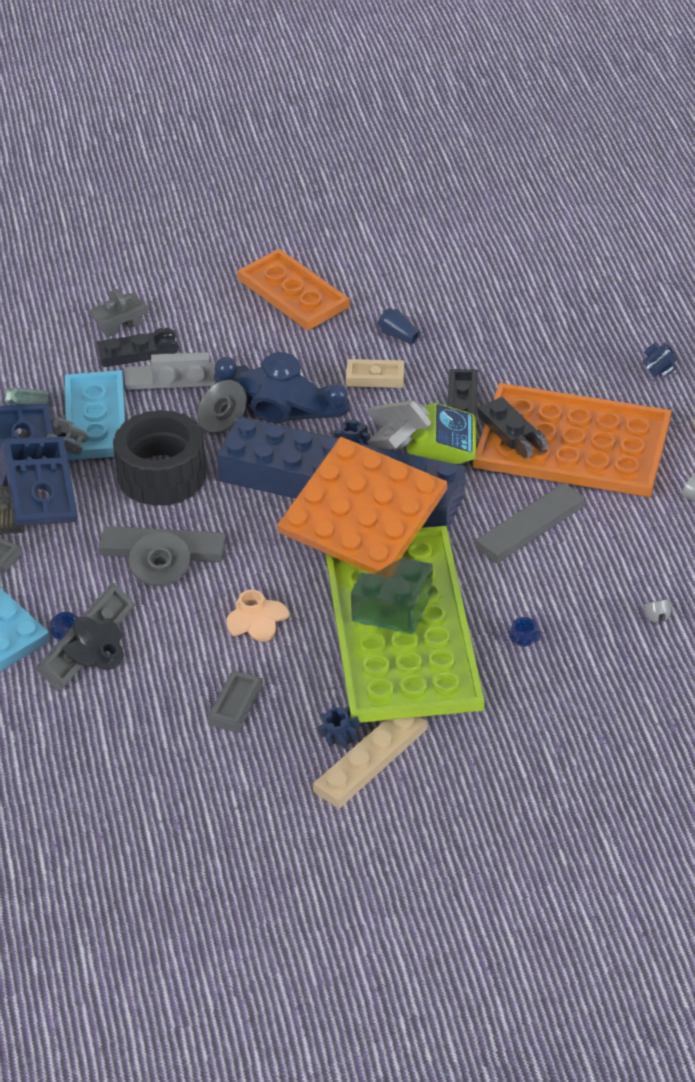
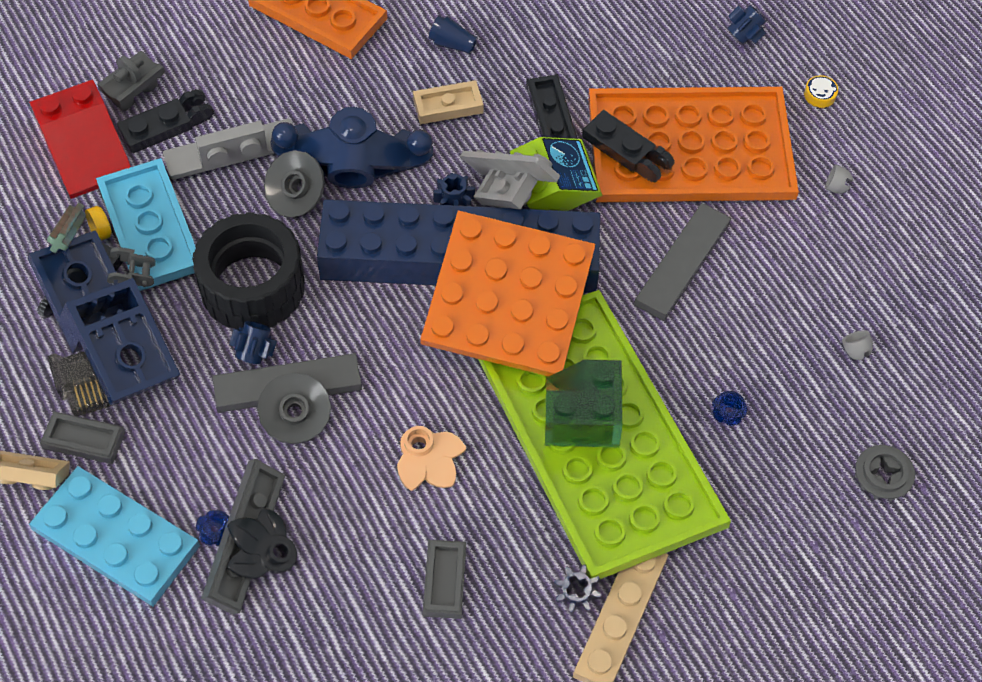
camera: 20 degrees left, 15 degrees up
none -> red slope [29,79,131,199]
none -> yellow tile [85,205,112,241]
none -> dark blue gear [229,321,277,364]
none -> dark grey gear [854,445,915,502]

